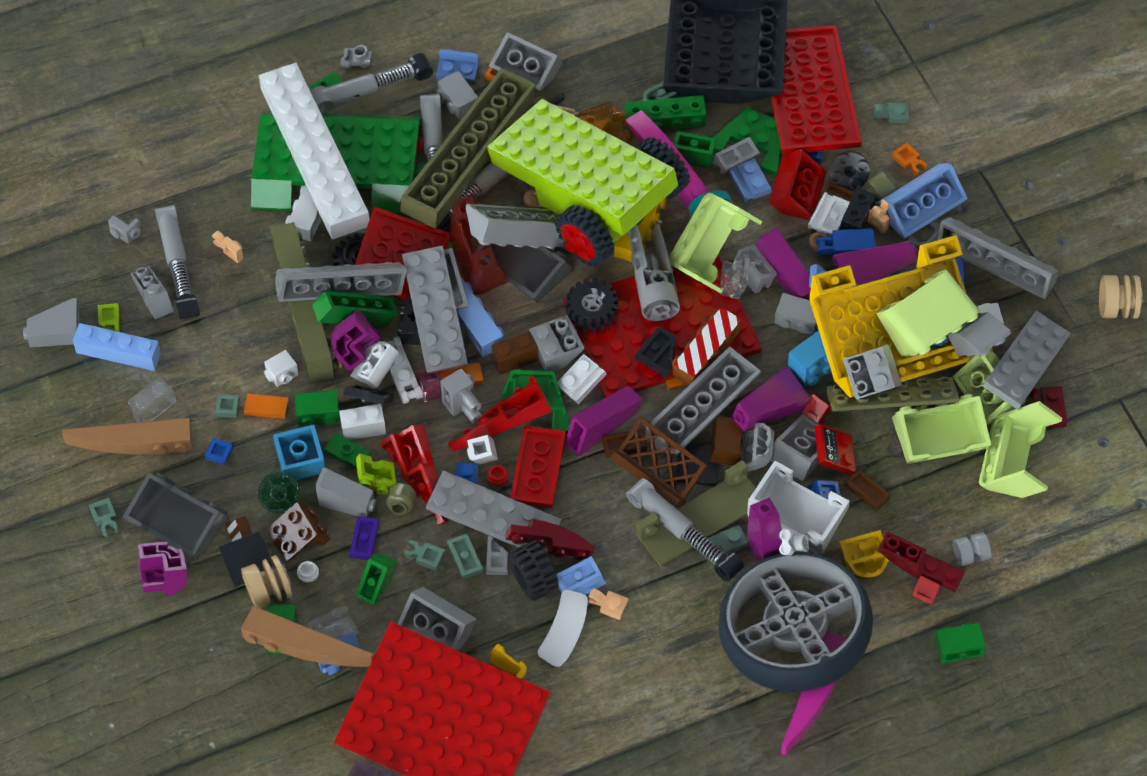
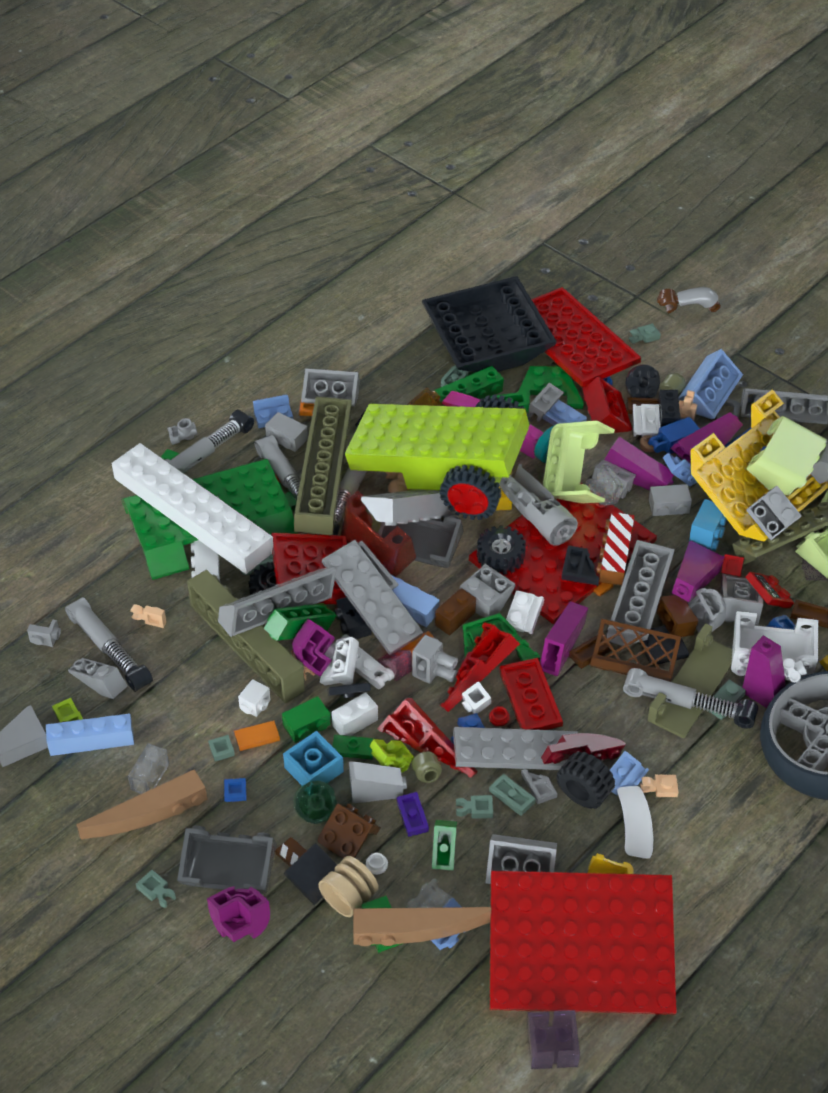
camera: 25 degrees left, 10 degrees down
orange plate [892,142,927,177] -> none
none -> piece [657,287,721,314]

